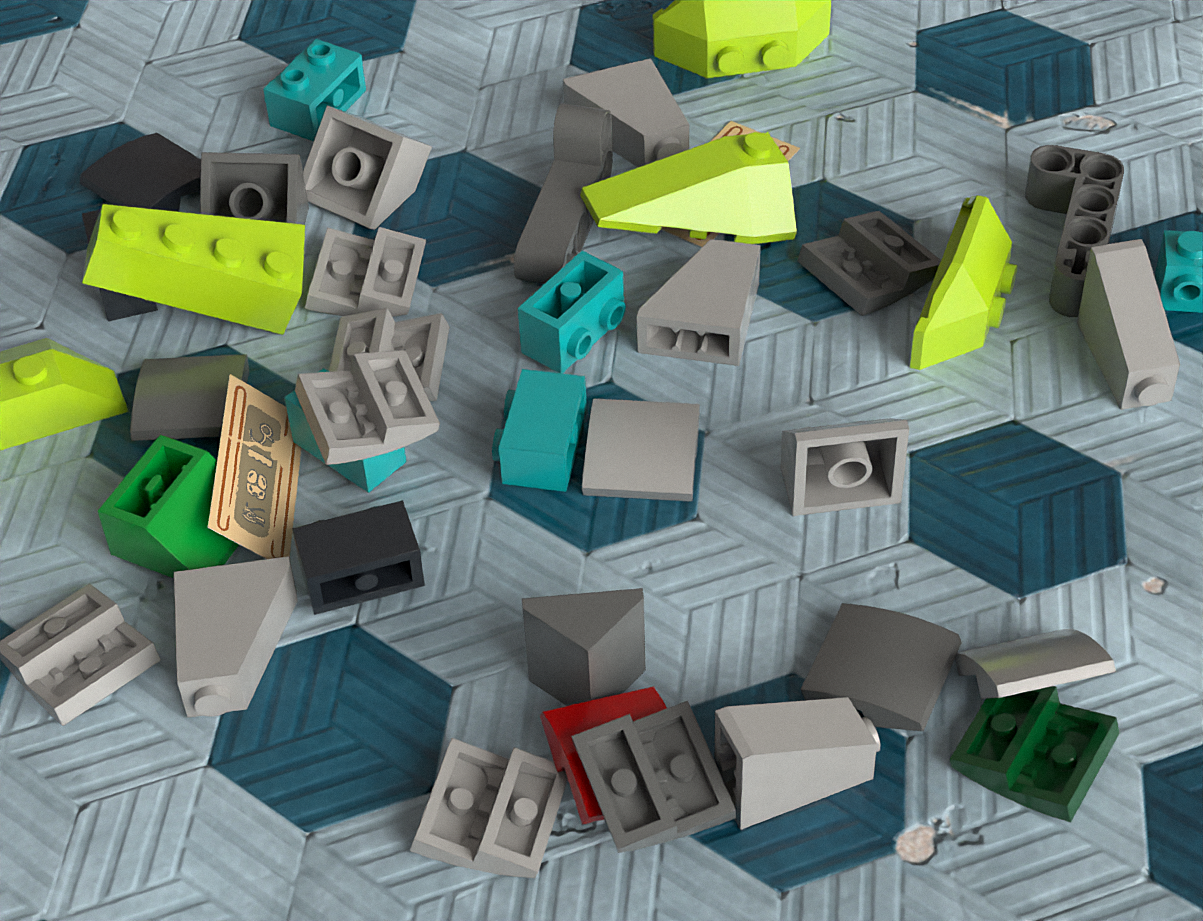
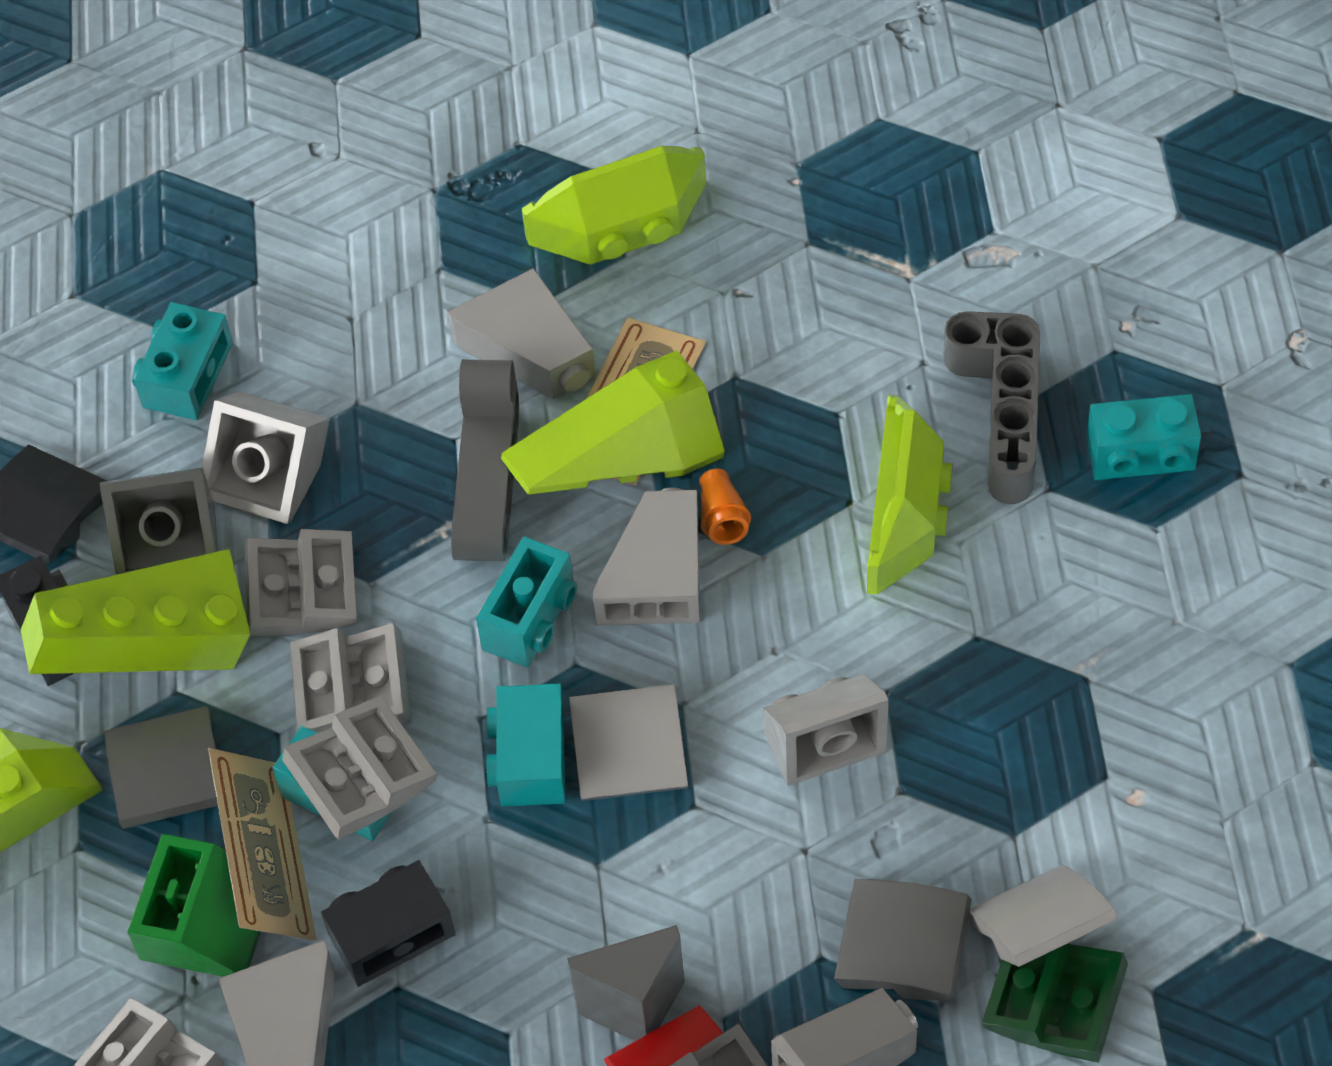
camera: 10 degrees left, 10 degrees up
dark grey slope [797,211,941,316] -> none
light grey slope [1077,239,1180,410] -> none
none -> orange cone [699,469,751,545]

